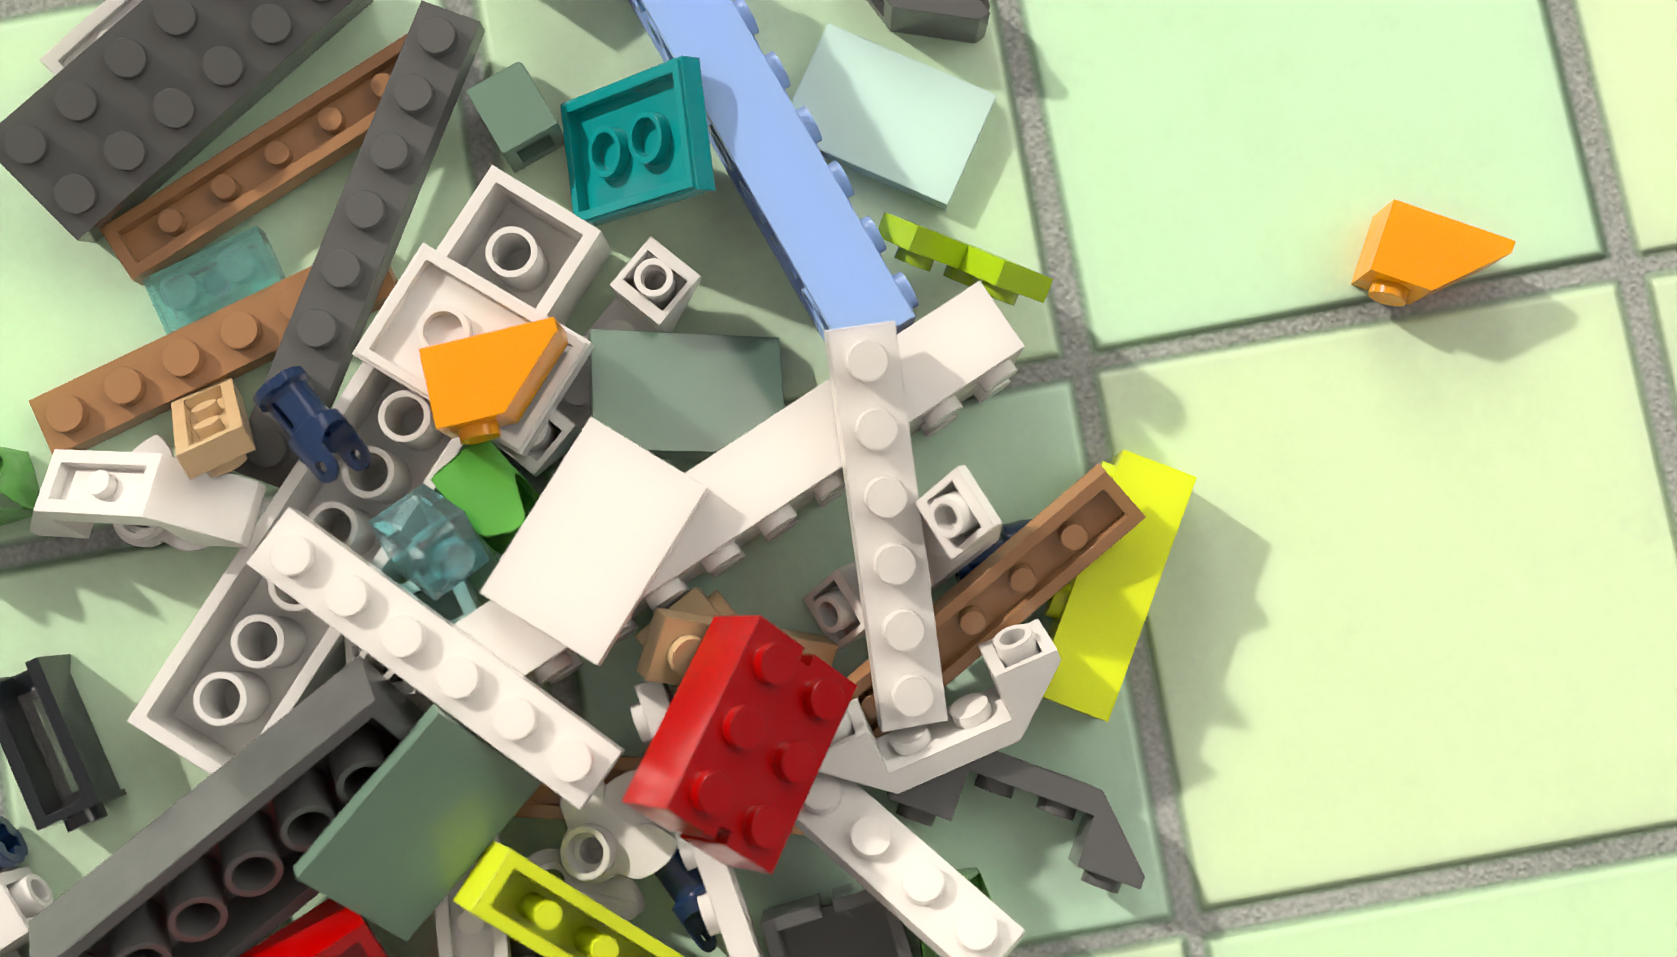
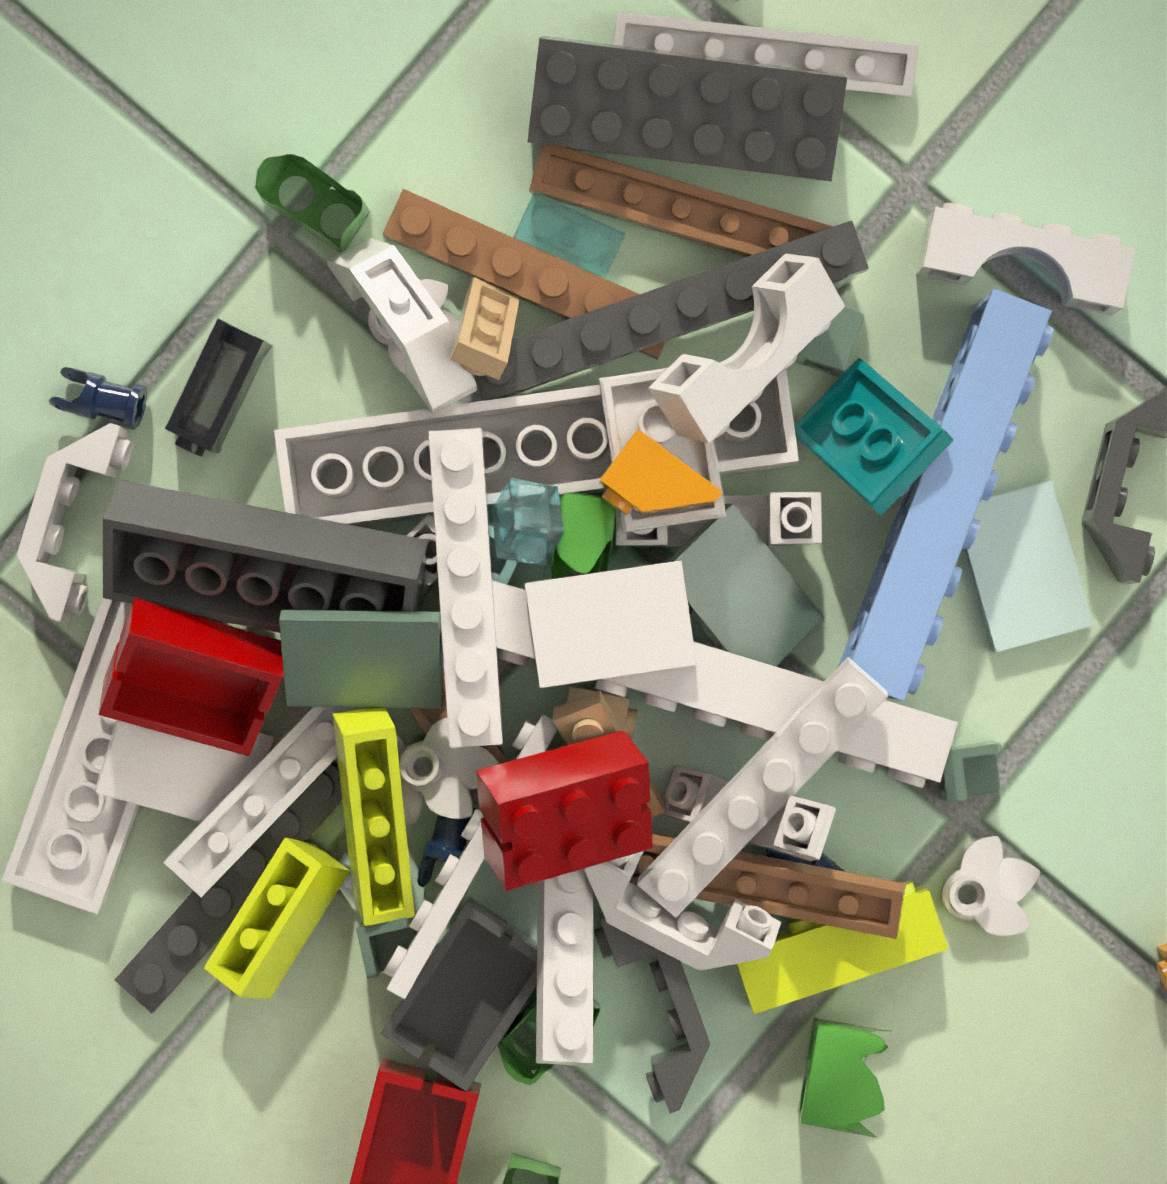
camera: 50 degrees right, 5 degrees up
dark blue piece [253,365,371,484] -> none
lime plate [878,212,1054,306] -> none
none -> white arch [648,254,845,443]
none -> bright green piece [798,1018,891,1137]
none -> sand green panel [937,741,1002,802]
none -> white plate [941,836,1040,936]

